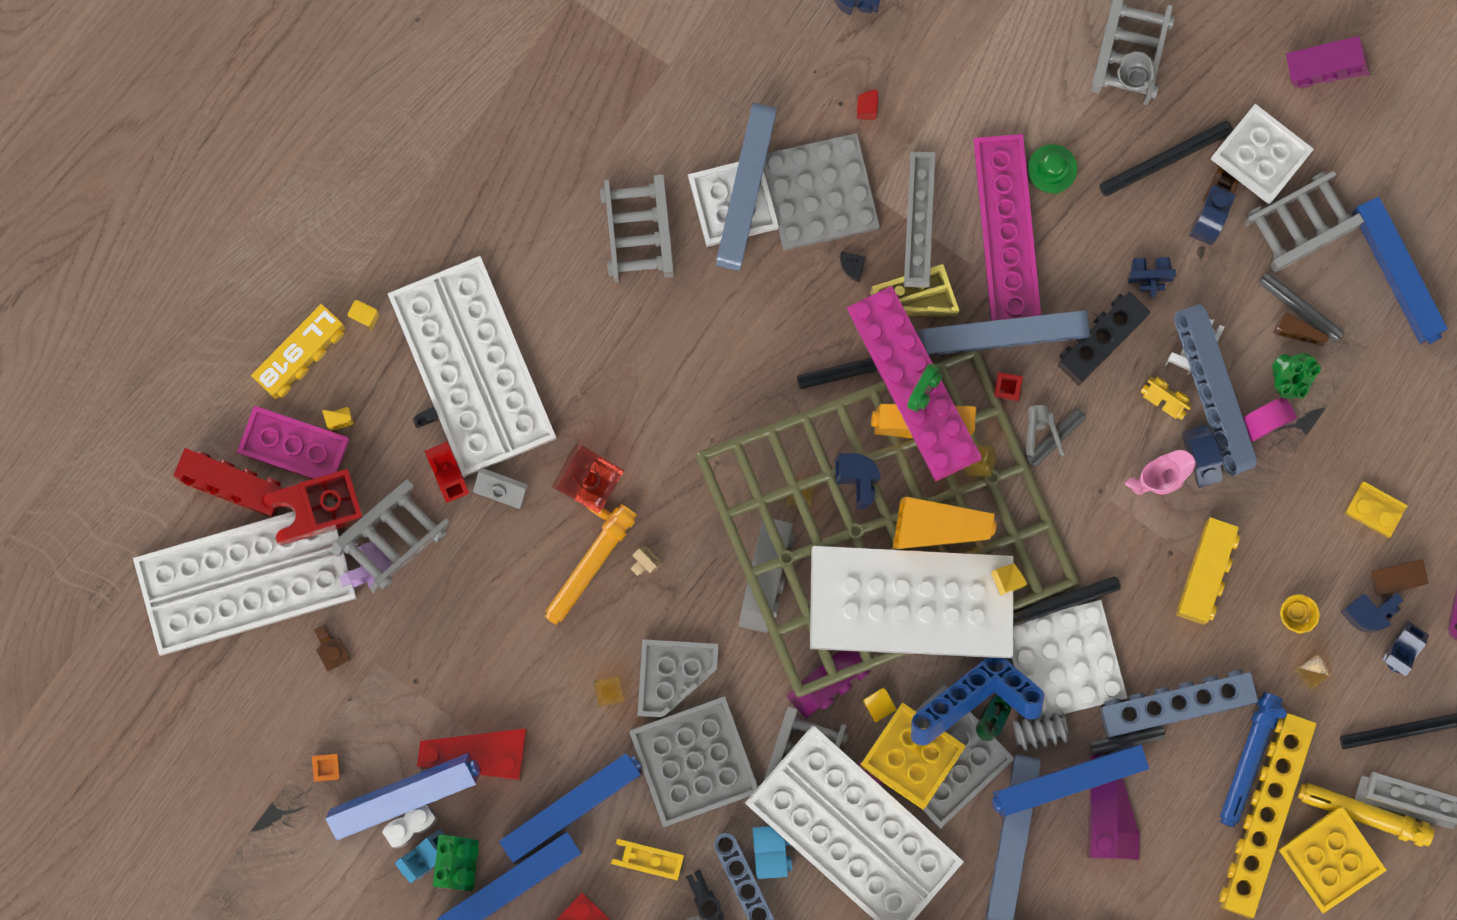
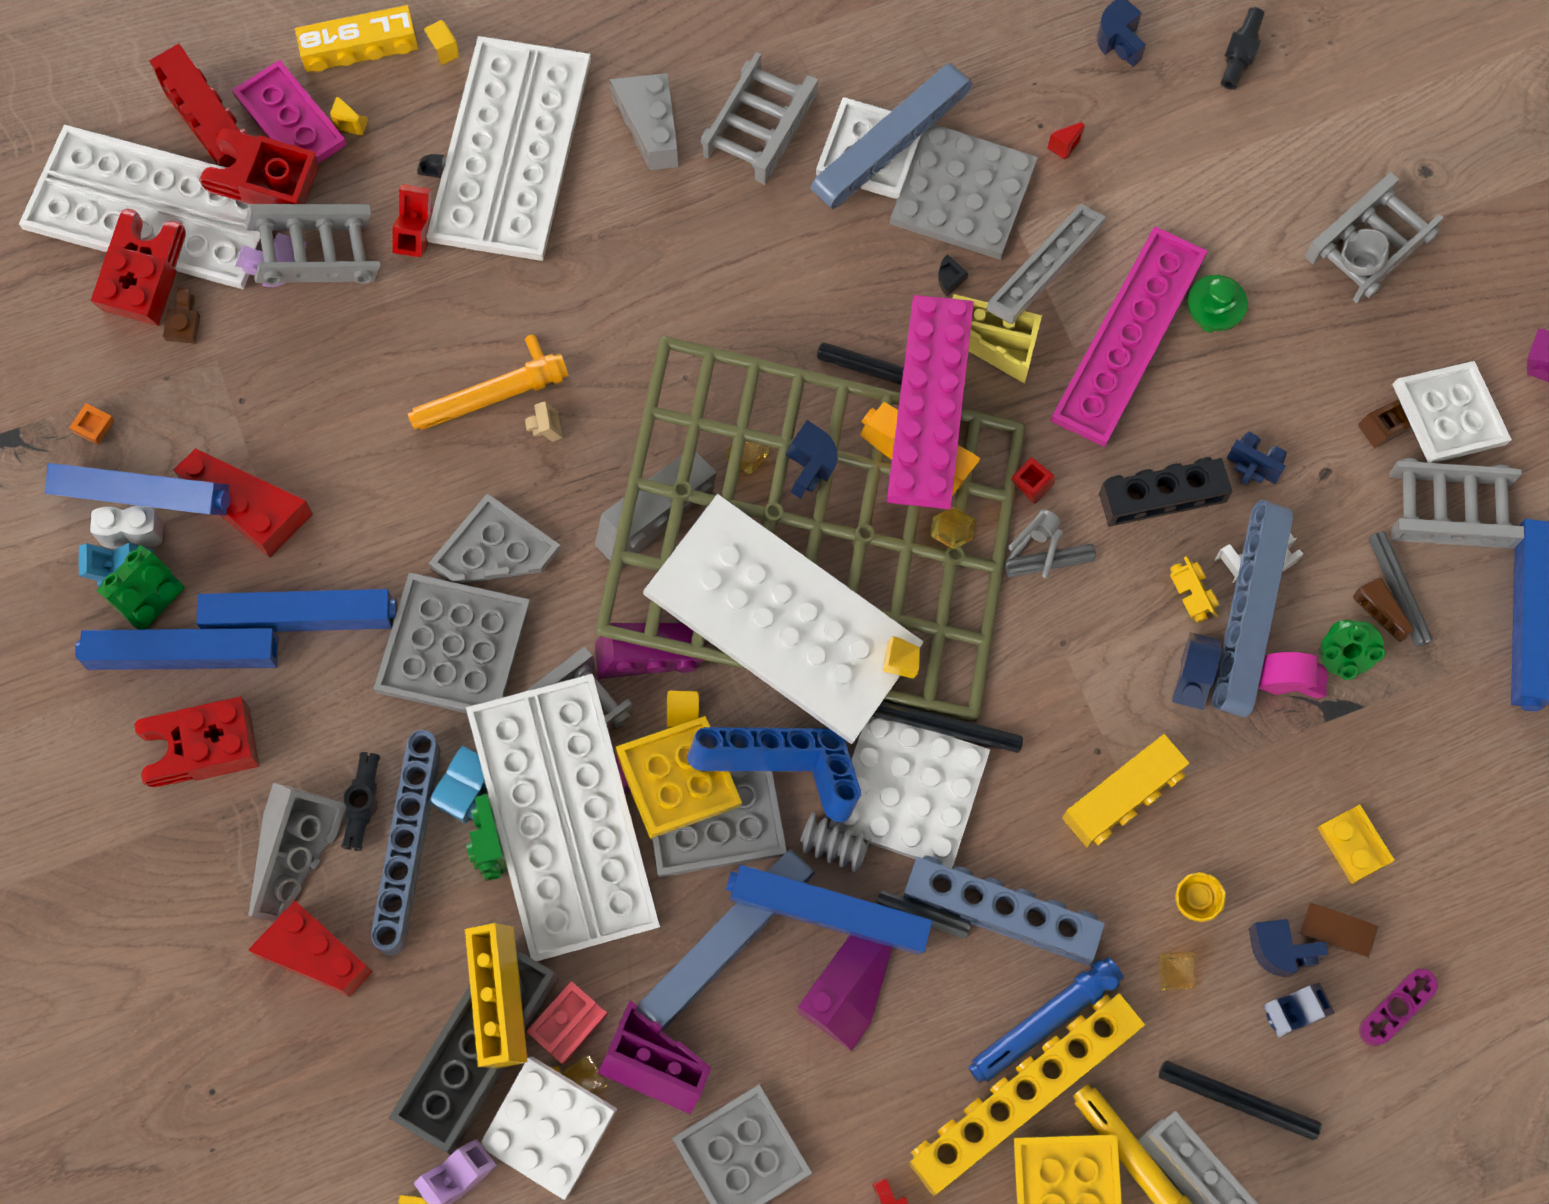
camera: 35 degrees right, 10 degrees down
light grey plate [473,468,528,509] -> none
clear red slope [551,444,624,514] -> none
clear yellow slope [594,676,624,707] -> none
yellow hinge [611,839,684,881] -> none
light orange slope [892,497,997,550] -> none
green plate [907,363,942,412] -> none
sand blue beam [916,311,1091,356] -> none
dark green beam [976,696,1011,741] -> none
black axle [1099,121,1233,197] -> none
bright pink hair [1125,450,1196,495] -> none
dark blue brick [1189,185,1236,245] -> none
none -> red brick [91,208,186,326]
none -> green plate [466,794,508,881]
none -> light grey wedge [610,73,678,170]

